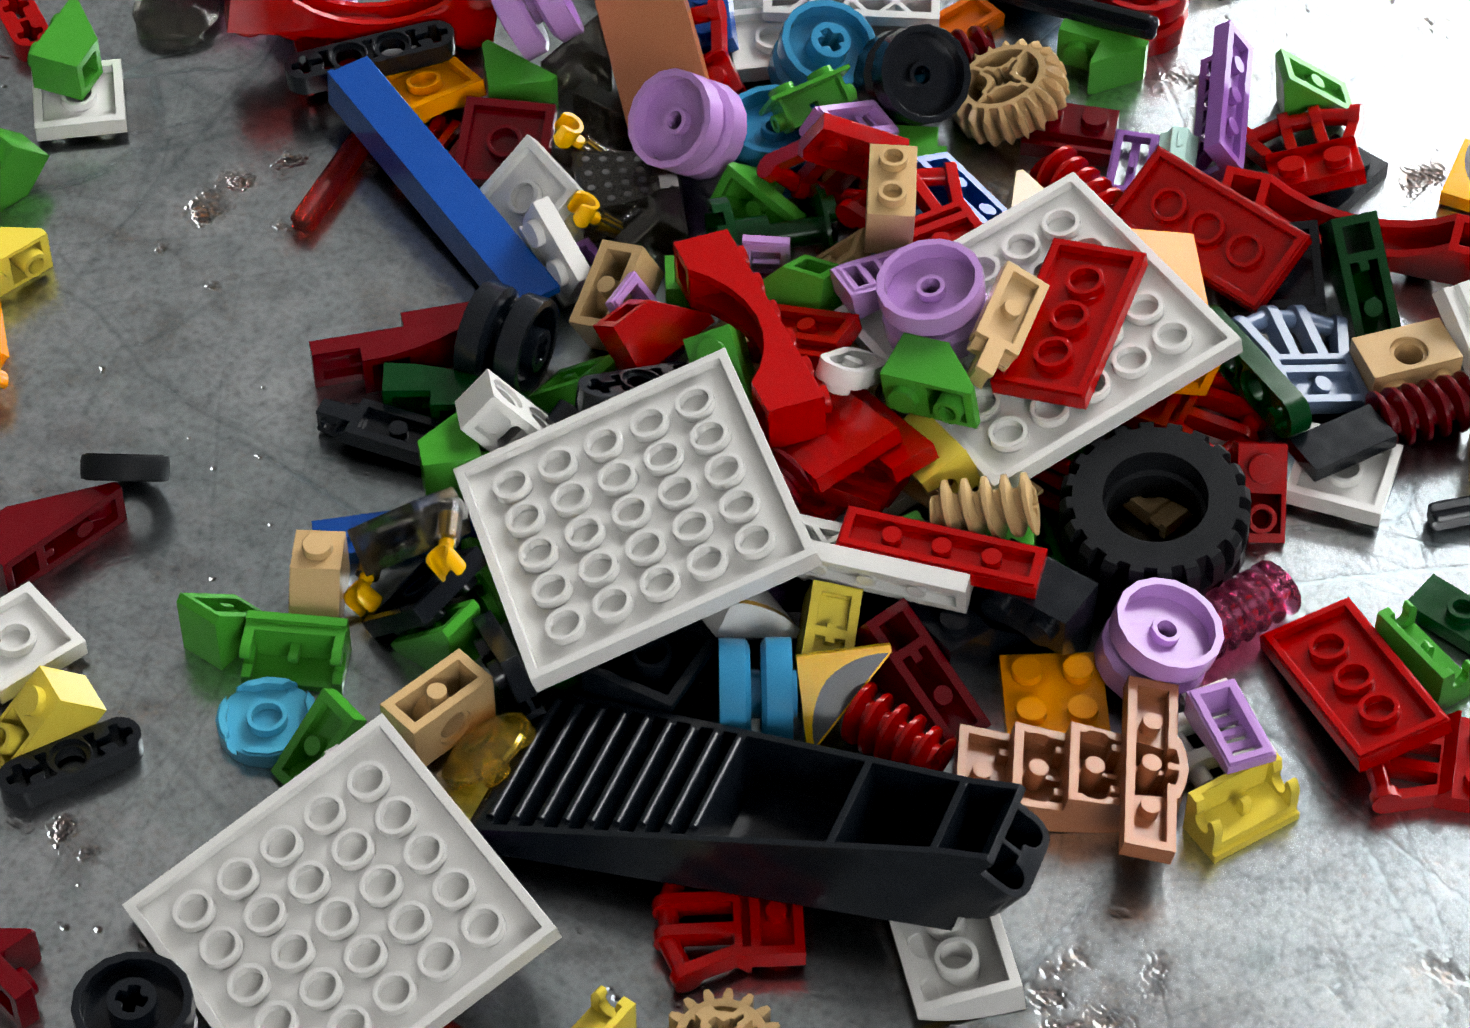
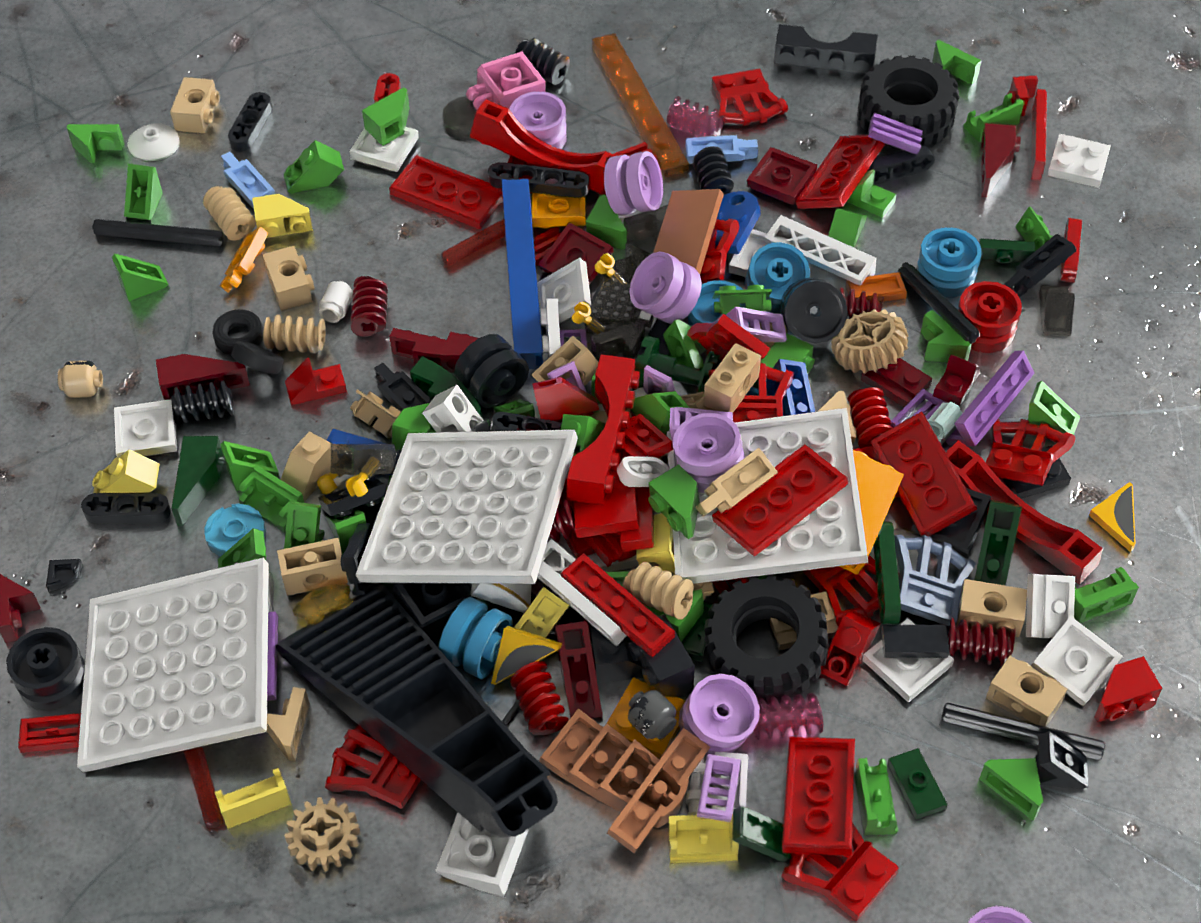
camera: 30 degrees right, 5 degrees up
none -> black tile [46,559,83,592]
none -> black piece [171,380,235,424]
none -> dark green slope [171,436,226,526]
none -> black tyre [212,309,264,355]
none -> tan brick [262,246,315,311]
none -> tan piece [263,315,326,354]
none -> tan slope [267,687,310,761]
none -> bright green slope [284,501,324,549]
none -> red slope [285,357,347,406]
none -> white brick [319,281,353,323]
none -> tan hinge [350,389,401,439]
none -> dark red piece [351,276,388,337]
none -> red tile [389,155,503,230]
none -> dark grey head [628,690,677,739]
none -> dark green plate [732,805,791,862]
none -> dark red slope [933,355,980,407]

